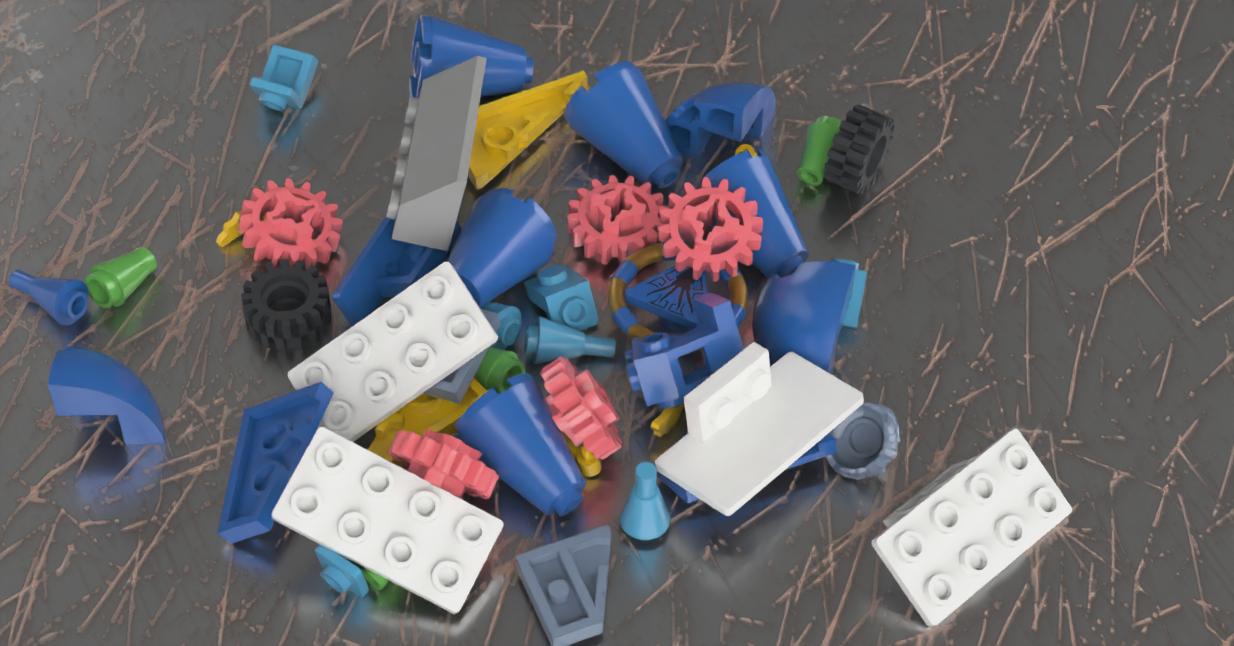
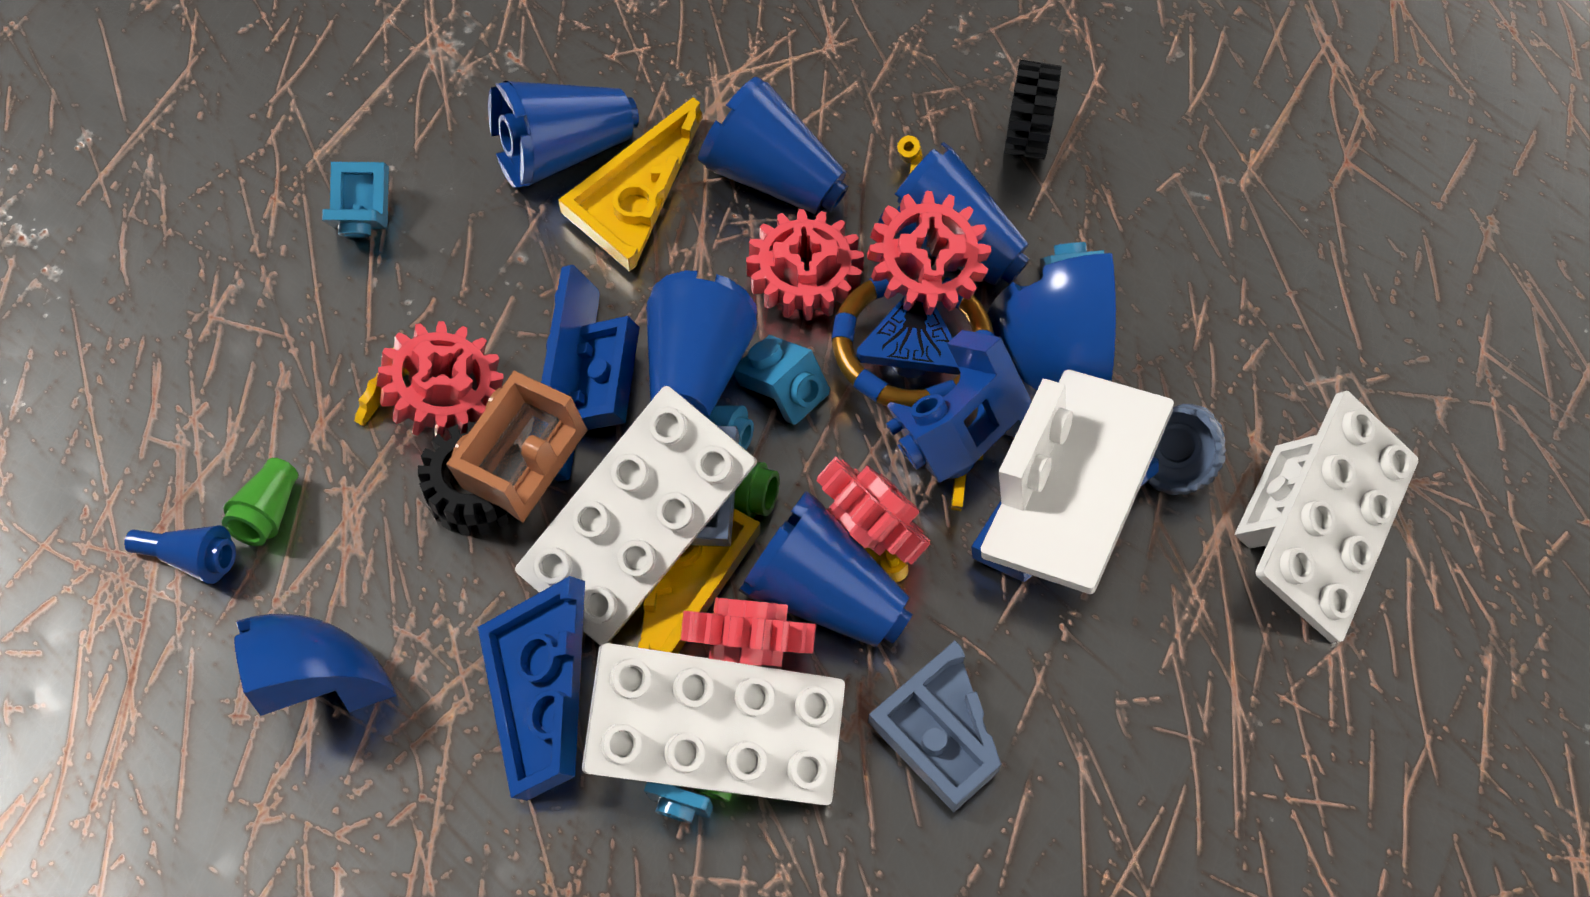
camera: 20 degrees left, 10 degrees up
light grey slope [386,56,487,251] -> none
dark azure cone [524,316,616,364] -> none
dark azure cone [619,462,670,540] -> none
blue brick [665,82,776,158] -> none
bright green cone [797,116,842,186] -> none
none -> nougat window [446,371,588,523]

